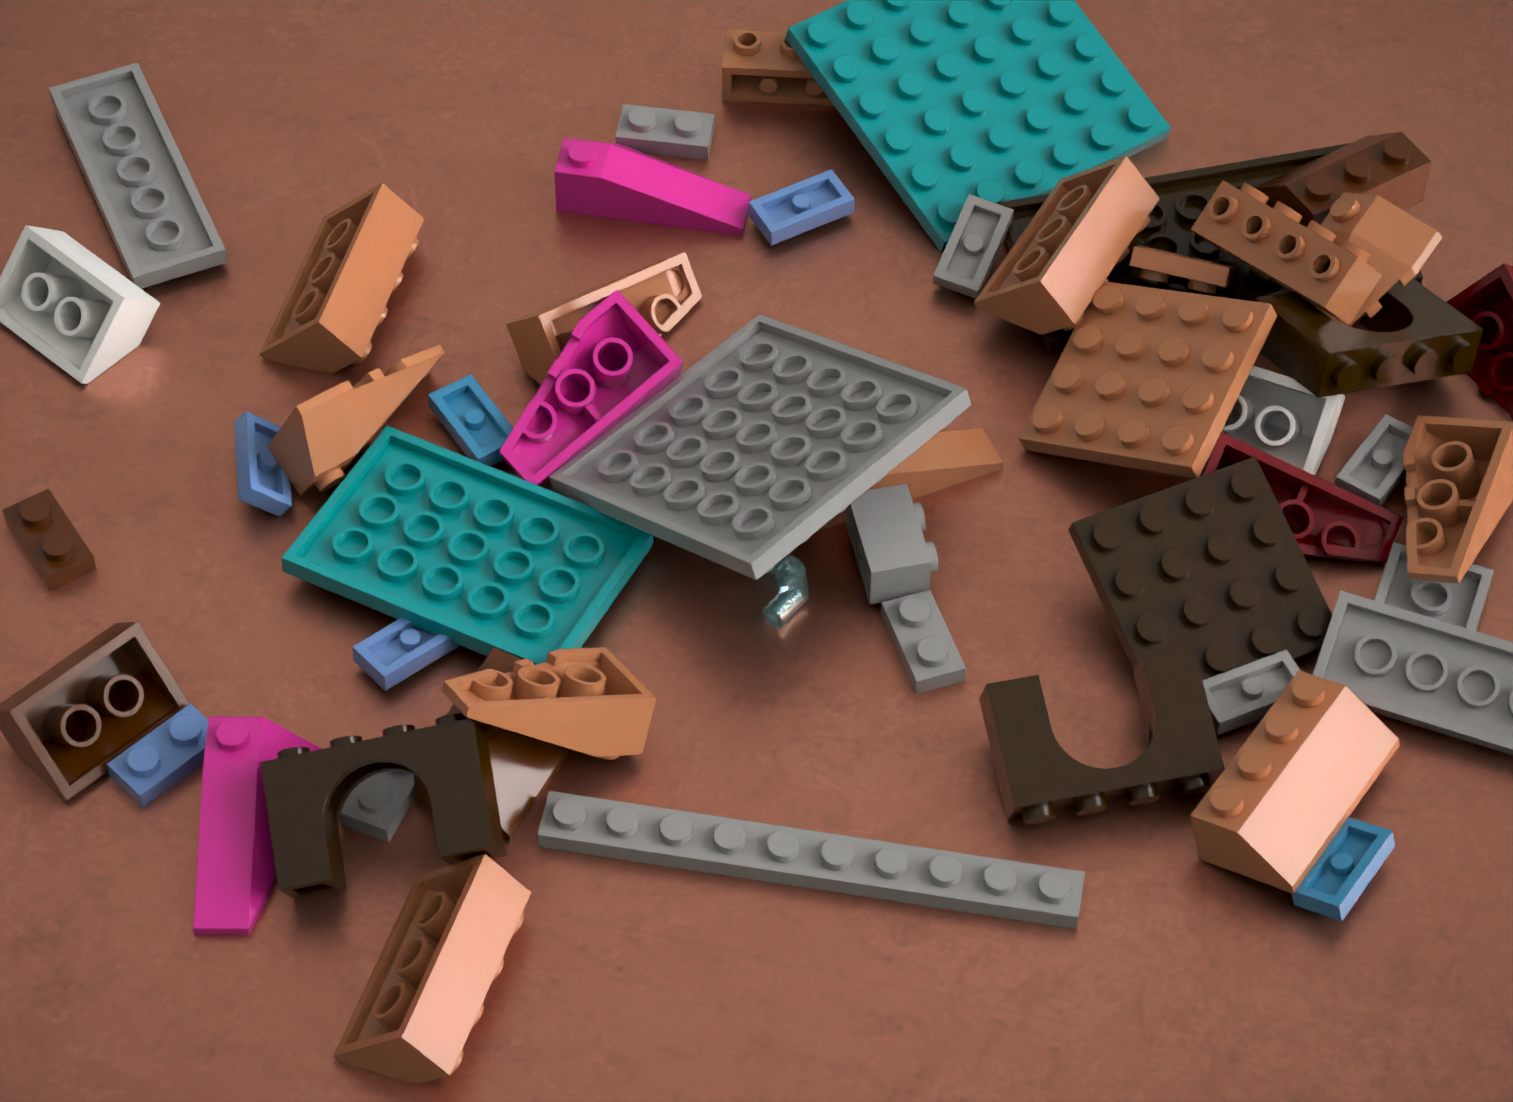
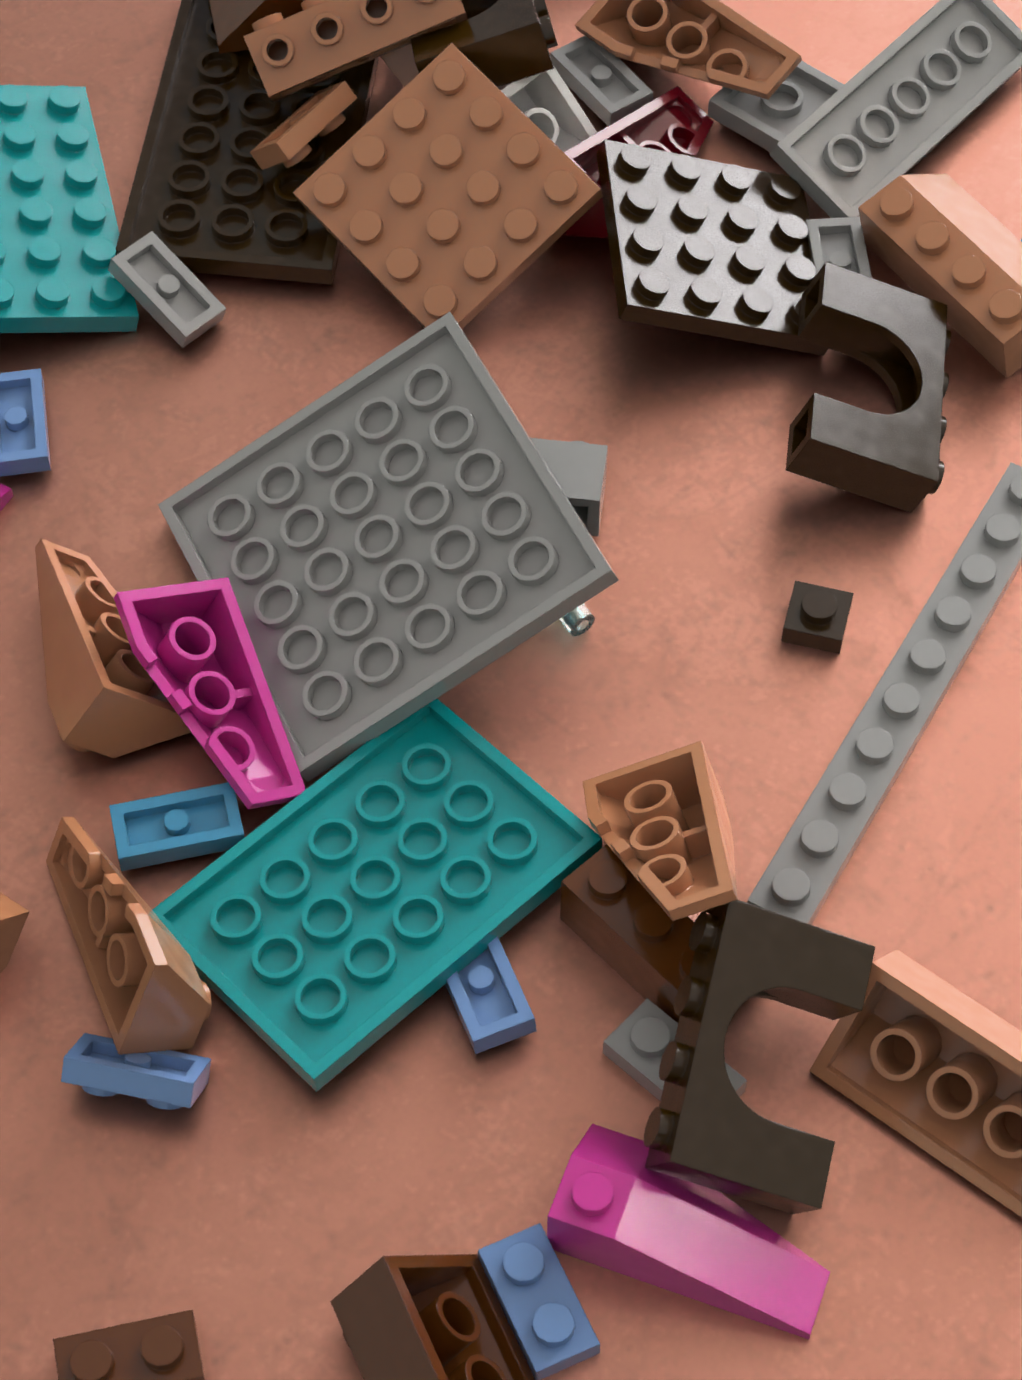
camera: 70 degrees left, 5 degrees up
light grey plate [881,589,966,694] -> none
nougat slope [974,156,1160,335] -> none
none -> dark brown plate [781,581,854,654]

